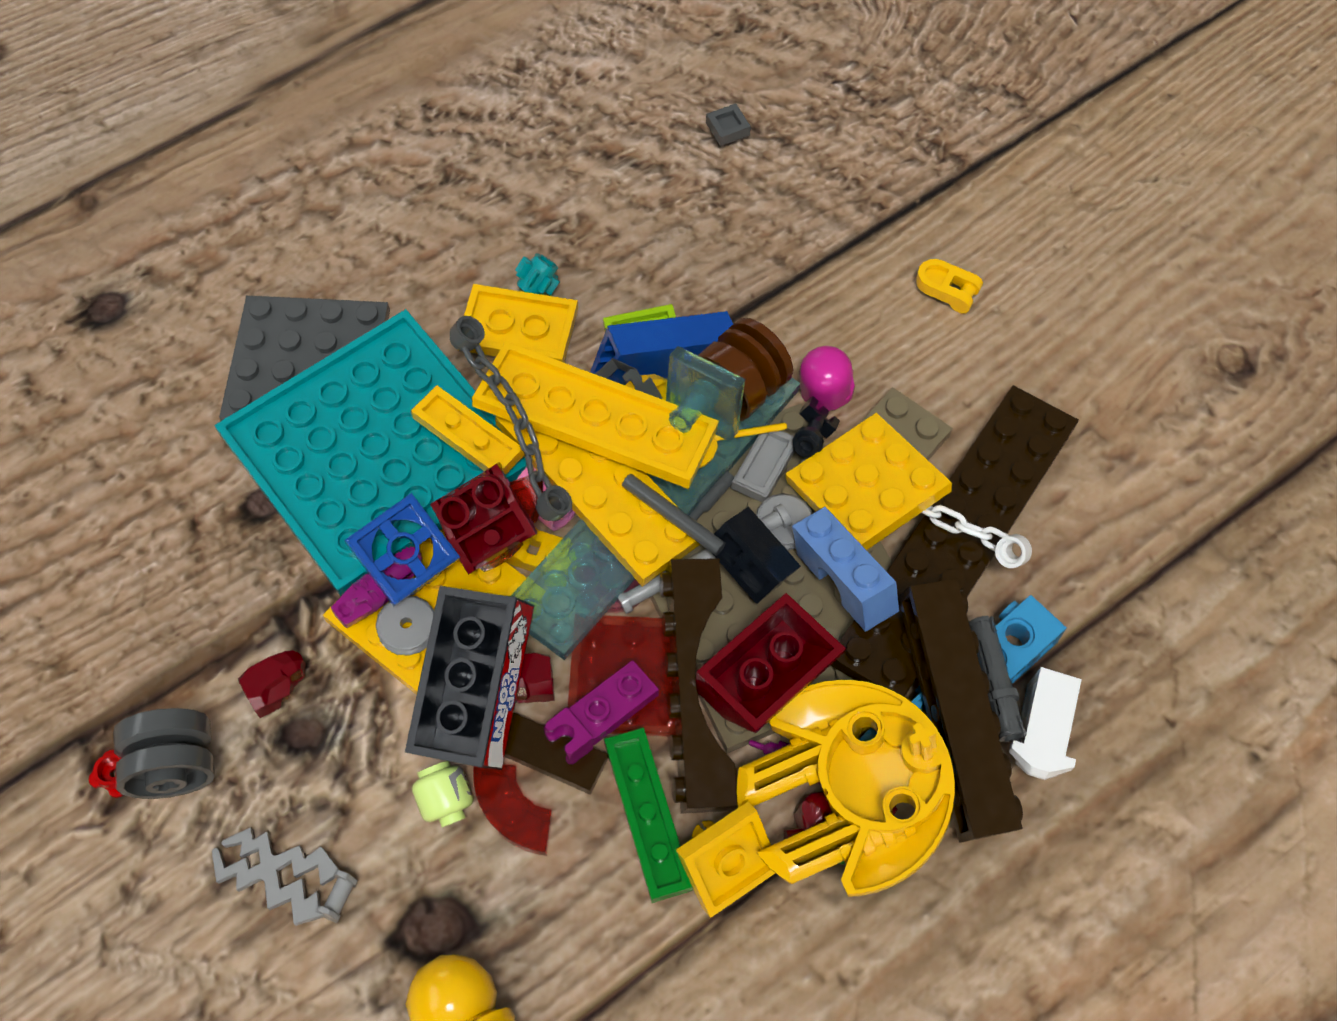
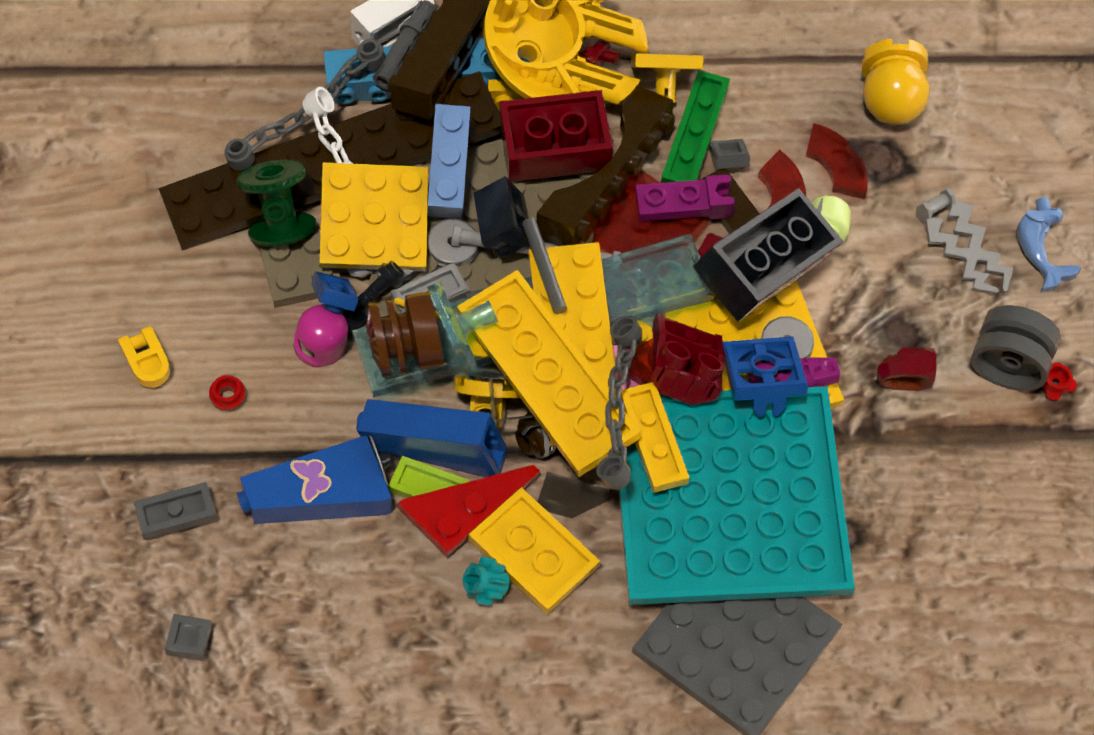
camera: 150 degrees left, 0 degrees up
none -> dark grey plate [134,482,216,540]
none -> red plate [209,375,246,411]
none -> dark grey piece [224,39,386,170]
none -> blue slope [236,435,392,524]
none -> dark green hose [237,159,317,247]
none -> blue plate [311,271,358,313]
none -> piece [369,435,392,487]
none -> red wing [398,465,540,557]
none -> dark grey tile [710,139,750,169]
none -> clear red tile [805,123,868,200]
none -> medium blue animal [1016,197,1081,293]

